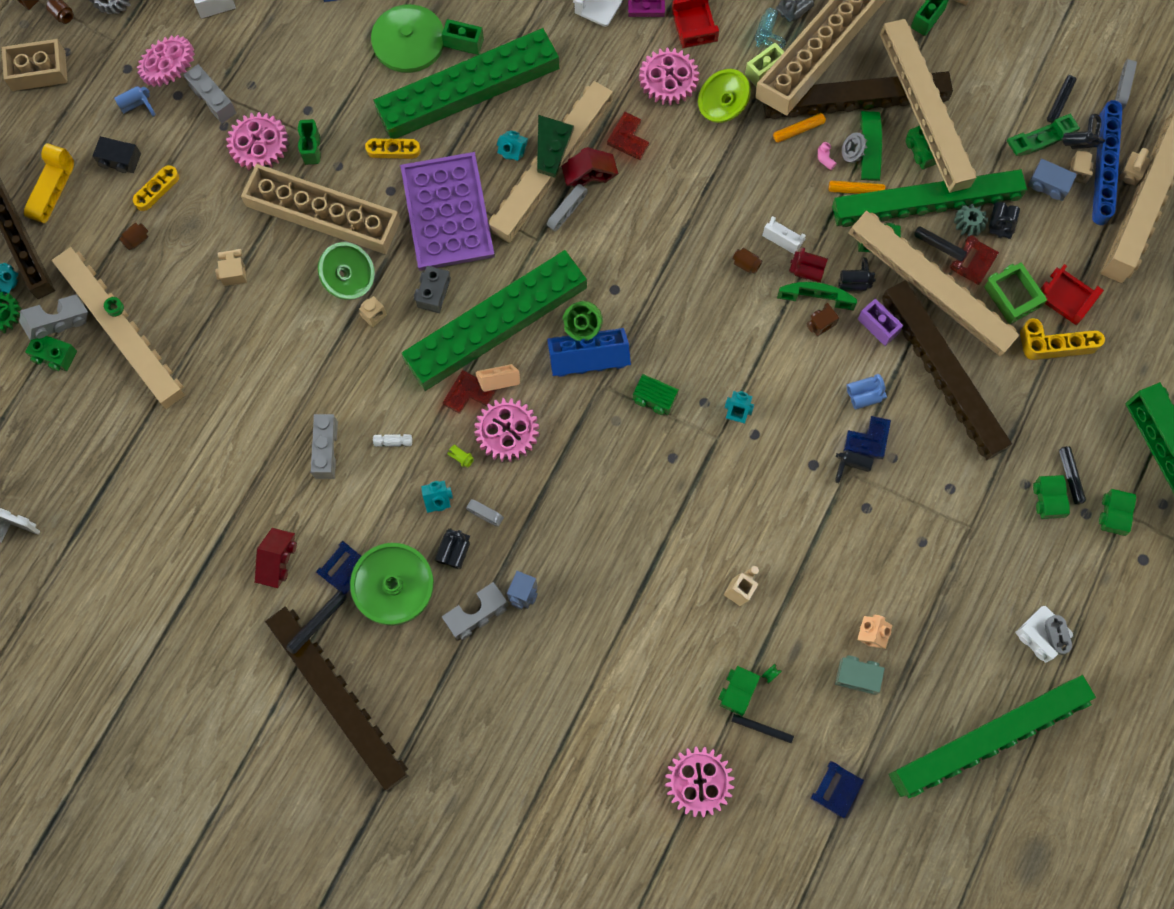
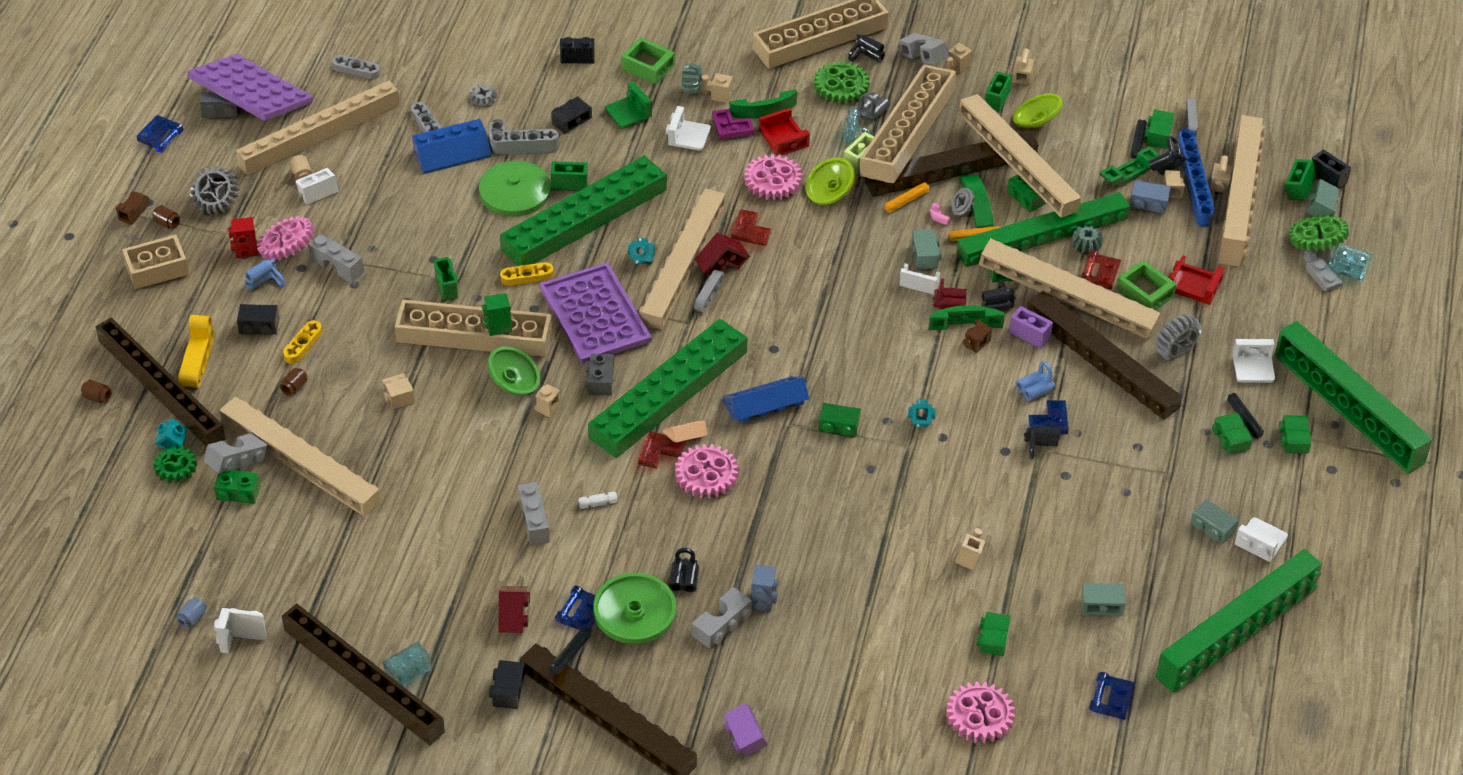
camera: 15 degrees left, 25 degrees down
green bush [104,297,124,317] -> none
bright pink gear [226,112,289,170] -> none
teal brick [421,480,453,513] -> none
lime pin [448,444,474,468] -> none
light grey beam [466,499,504,527] -> none
dark green wing [537,115,574,178] -> none
bright green cylinder [563,301,603,341] -> none
black bar [731,714,794,743] -> none
reddish brown brick [732,248,763,274] -> none
green bush [761,664,782,684] -> none
light nougat brick [857,615,892,649] -> none
black axle [914,226,967,261] -> none
black piece [989,202,1020,239] -> none
yellow beam [1020,318,1105,360] -> none
light grey beam [1045,615,1072,655] -> none
none -> red brick [228,217,258,258]
none -> dark brown brick [282,603,445,745]
none -> clear light blue brick [383,642,431,686]
none -> green brick [481,293,512,336]
none -> black brick [489,660,525,709]
none -> medium lavender brick [724,703,768,757]
none -> sand green brick [911,229,942,269]
none -> lime dish [1013,93,1063,128]
none -> green brick [1144,109,1175,149]
none -> light grey gear [1154,314,1203,360]
none -> sand green brick [1191,499,1239,544]
none -> white bracket [1232,339,1275,383]

